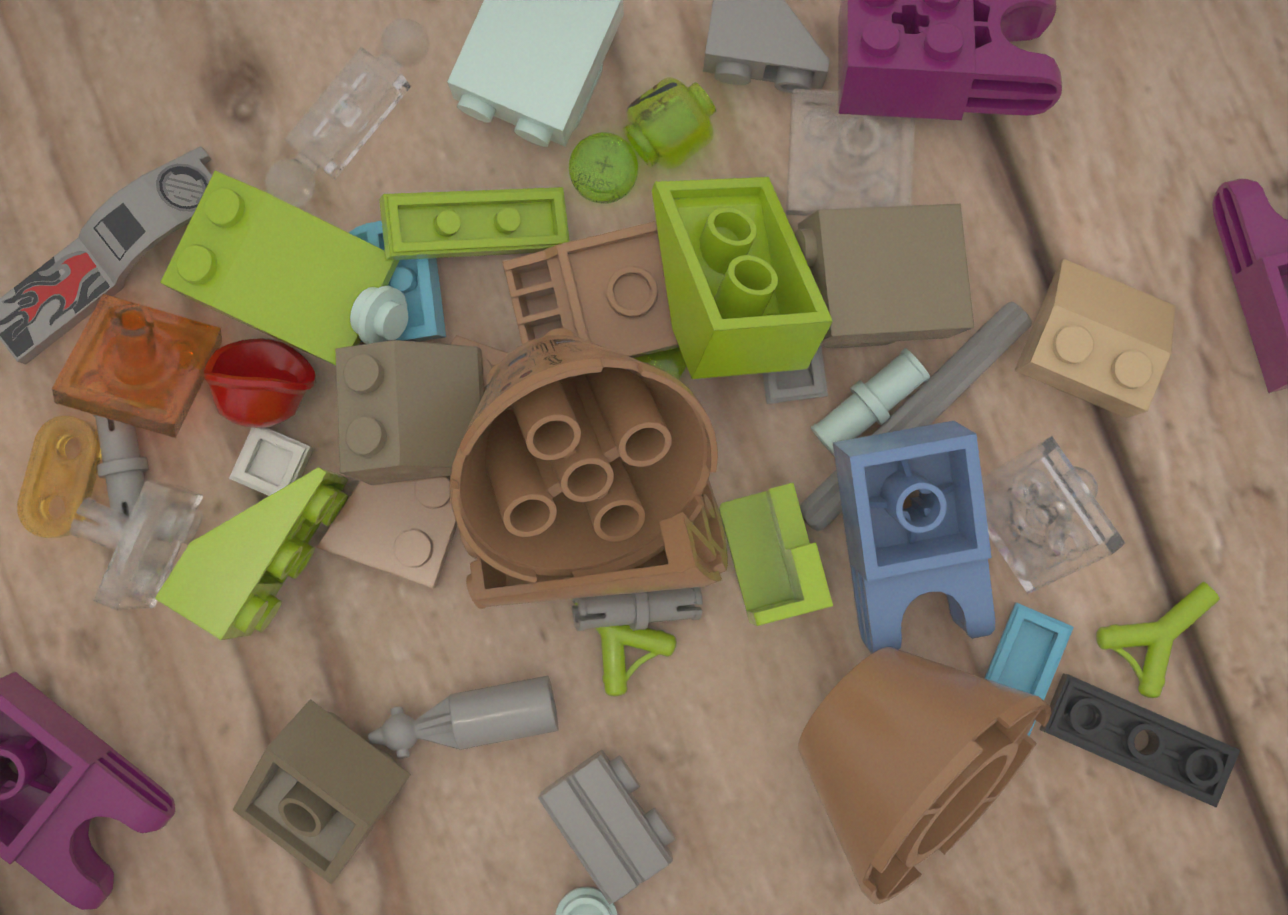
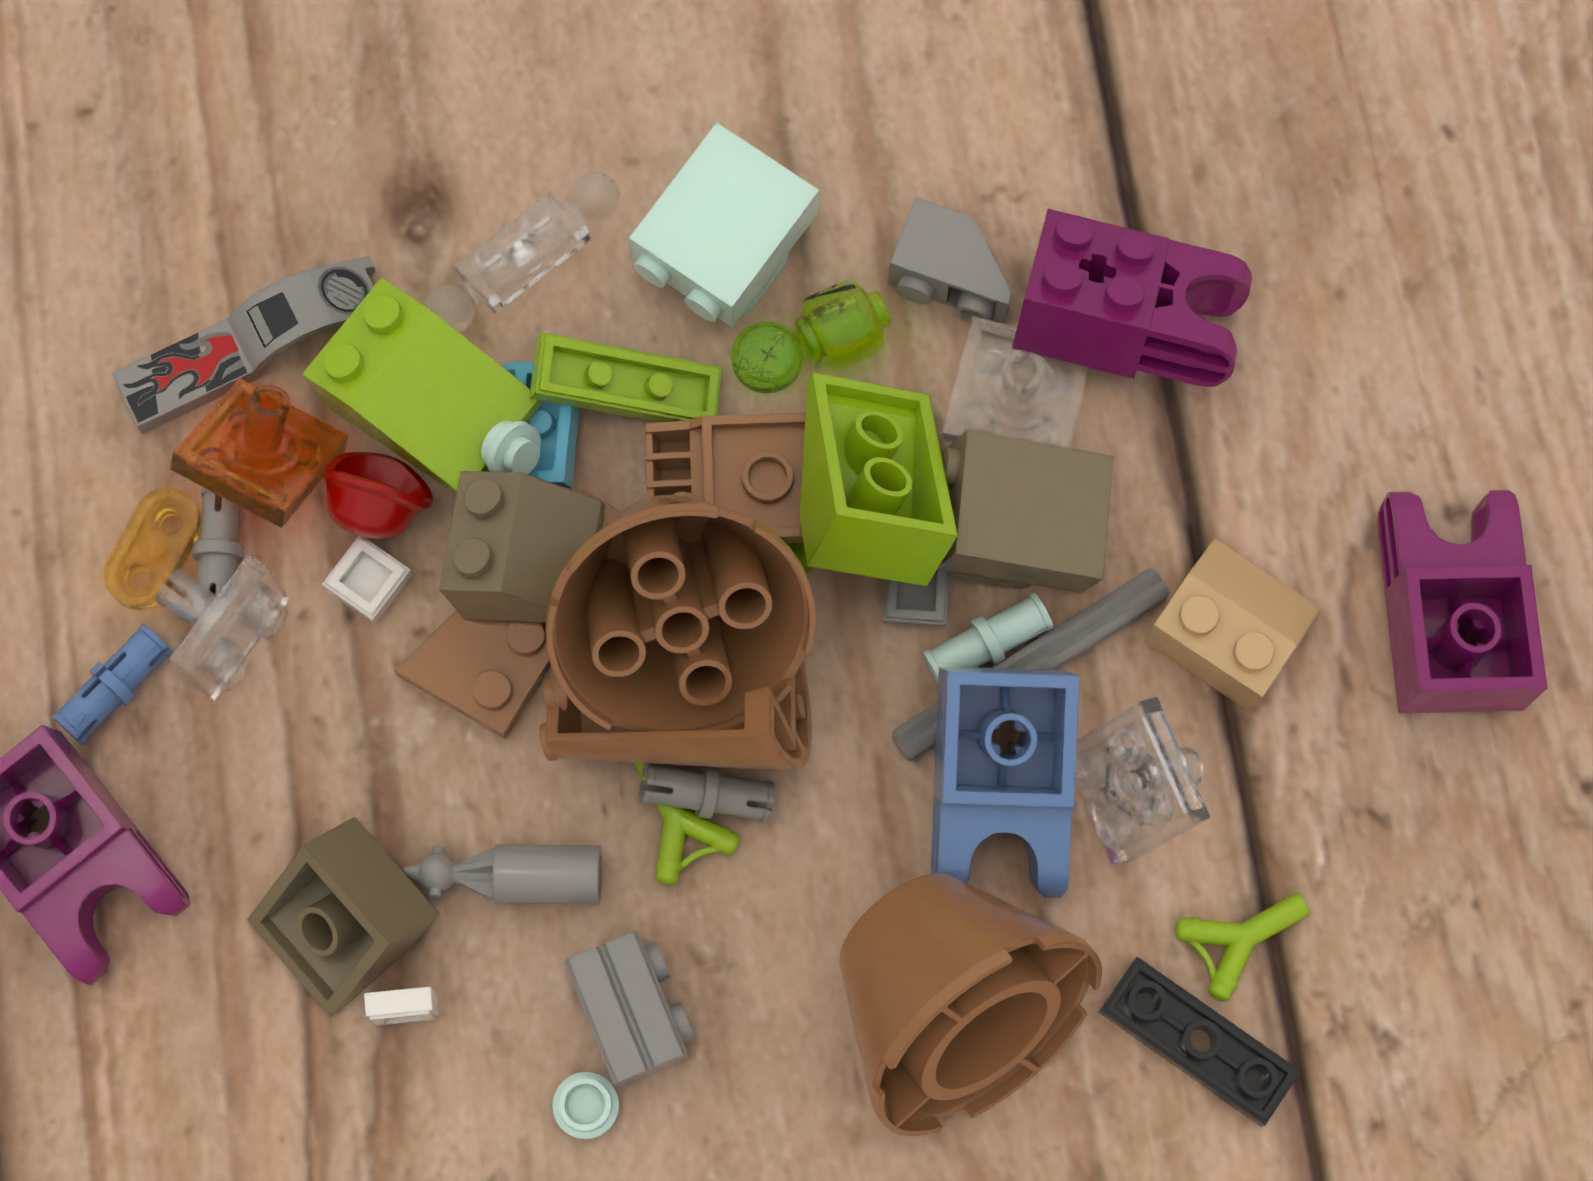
camera: 10 degrees right, 10 degrees down
lime slope [154,467,349,640] -> none
lime panel [719,483,833,626] -> none
medium azure tile [985,602,1074,736] -> none
none -> medium blue pin [51,624,173,745]
none -> white tile [364,986,439,1026]

